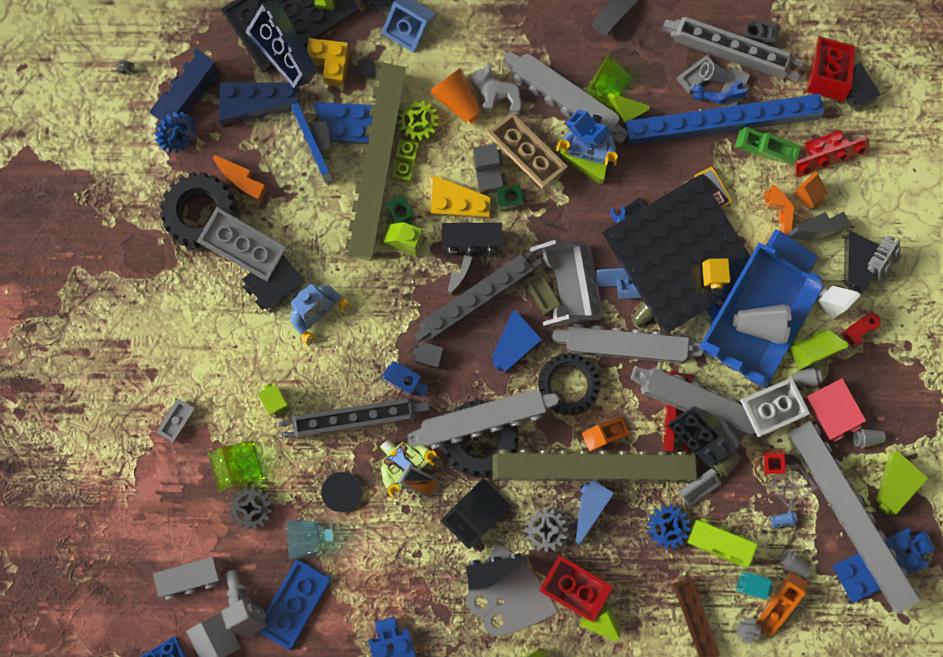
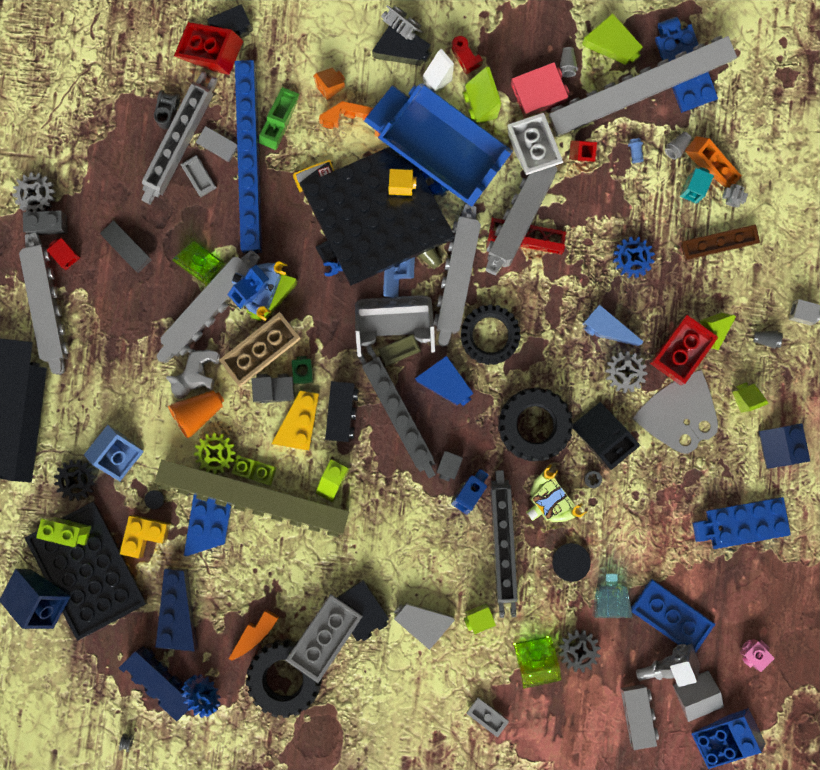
camera: 90 degrees left, 5 degrees up
dark blue wedge [245,0,318,88] -> none
medium blue torso [290,284,353,346] -> none
blue tile [291,102,333,185] -> none
light grey cone [310,121,331,151] -> none
dark green brick [386,195,415,225] -> none
slope [398,464,441,498] -> none
light grey hinge [408,389,559,449] -> none
light grey slope [447,255,472,296] -> none
black slope [465,553,527,591] -> none
olive brick [493,450,697,482] -> none
orange slope [581,416,630,451] -> none
lime slope [608,92,650,123] -> none
black slope [667,406,744,467] -> none
light grey tile [679,468,721,507] -> none
lime wedge [685,518,758,567] -> none
blue piece [692,81,748,105] -> none
light grey cone [700,62,730,83] -> none
olive cone [710,451,741,478] -> none
light grey cone [733,304,791,344] -> none
clear window [768,461,818,510] -> none
dark grey slope [787,211,852,240] -> none
light grey cone [792,367,822,386] -> none
red bracket [795,130,869,177] -> none
none -> light grey slope [394,602,455,650]
none -> dark grey bush [584,471,602,488]

